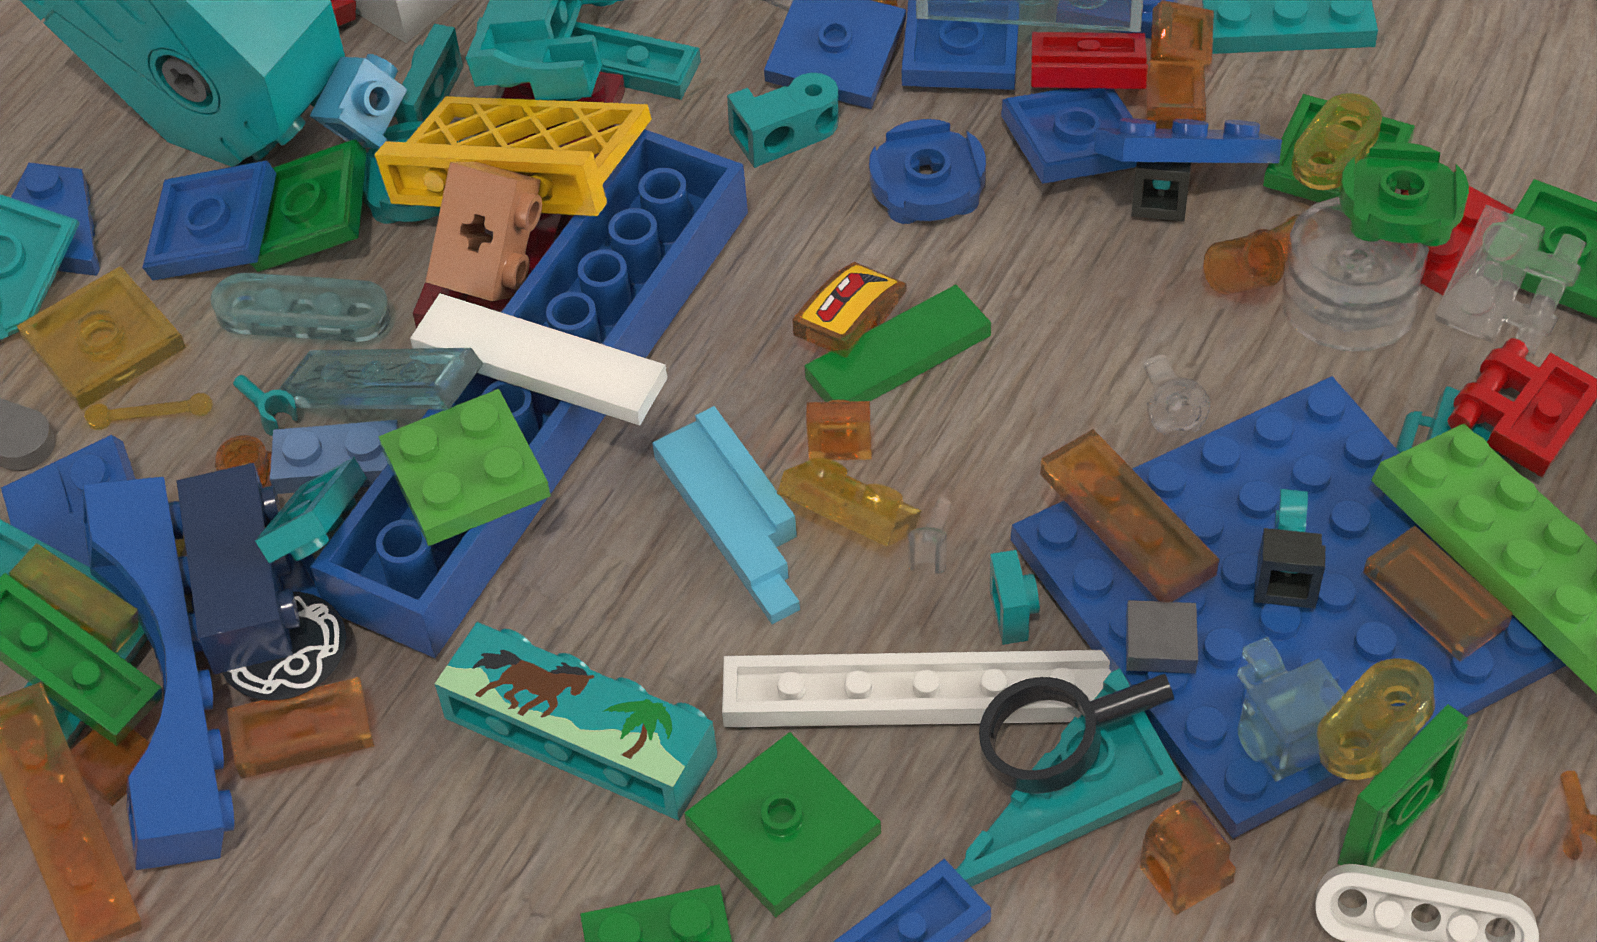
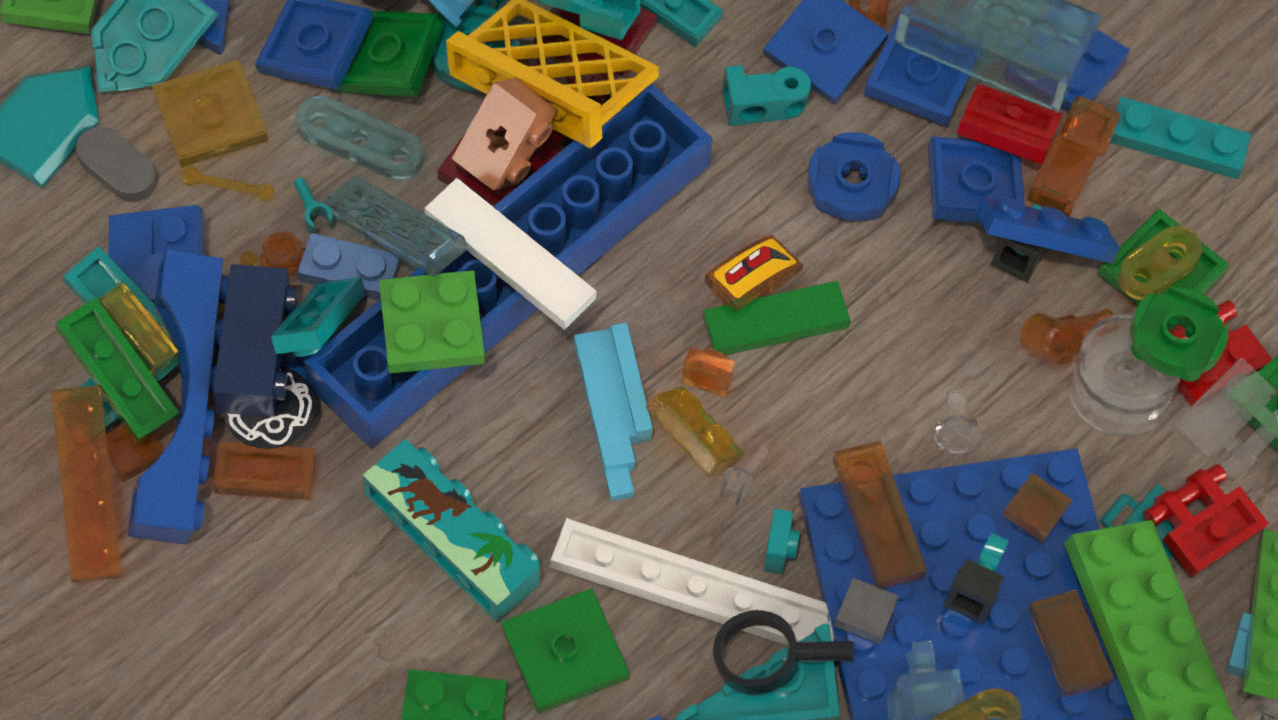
camera: 10 degrees right, 10 degrees up
none -> clear orange plate [1003,473,1072,542]

